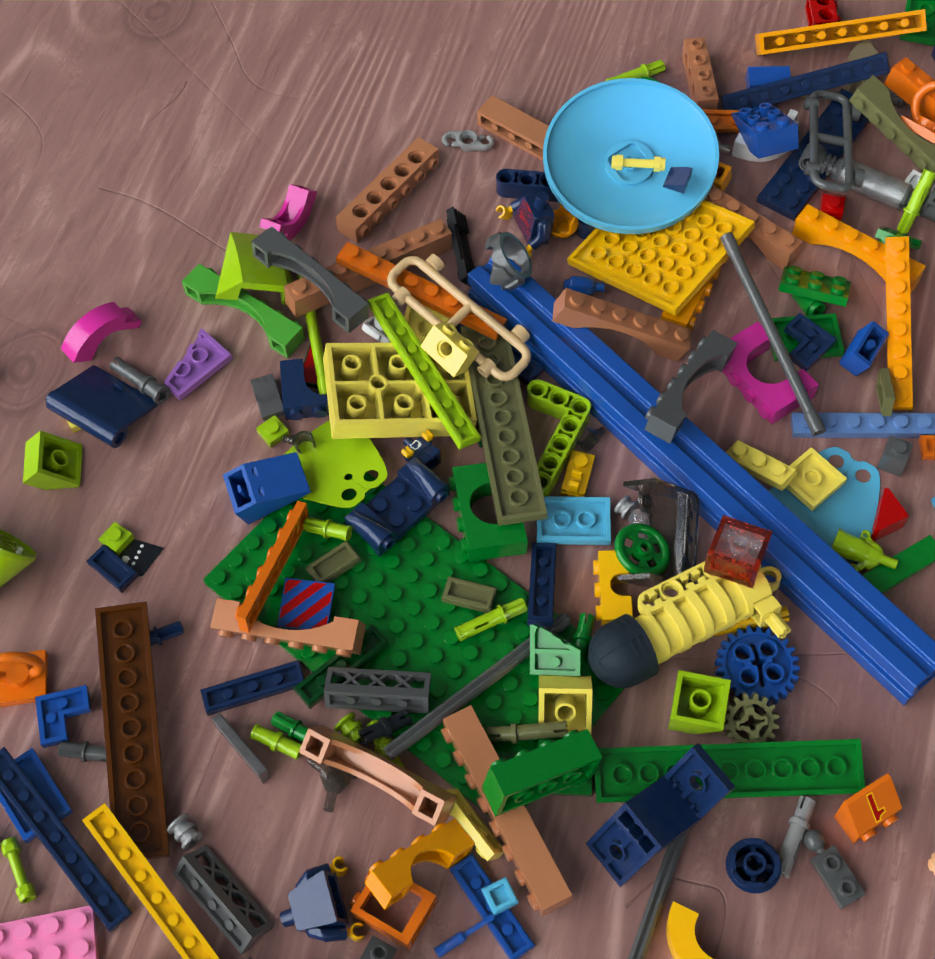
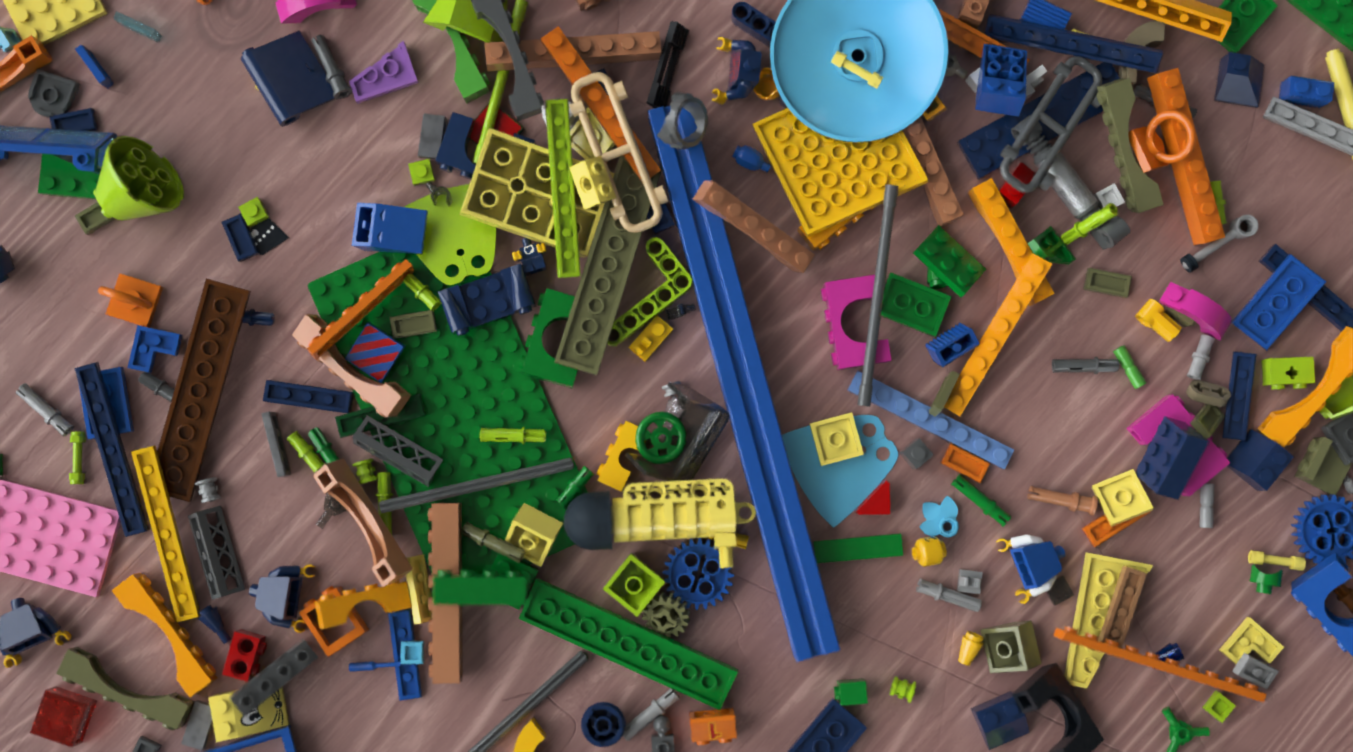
camera: 25 degrees right, 25 degrees up
lime slope [23,430,82,490] -> none
black pin [358,709,412,746] -> none
olive tile [442,576,497,613] -> none
dark blue tile [527,543,557,627] -> none
wing [530,624,583,676] -> none
medium azure plate [537,496,611,545] -> none
dark blue bracket [585,743,736,887] -> none
dark grey arch [644,330,738,444] -> none
dark blue slope [663,167,693,194] -> none
clear red piece [703,515,773,589] -> none
light yellow plate [726,440,797,491] -> none
dark blue plate [784,313,837,372] -> none
lime piece [831,528,898,572] -> none

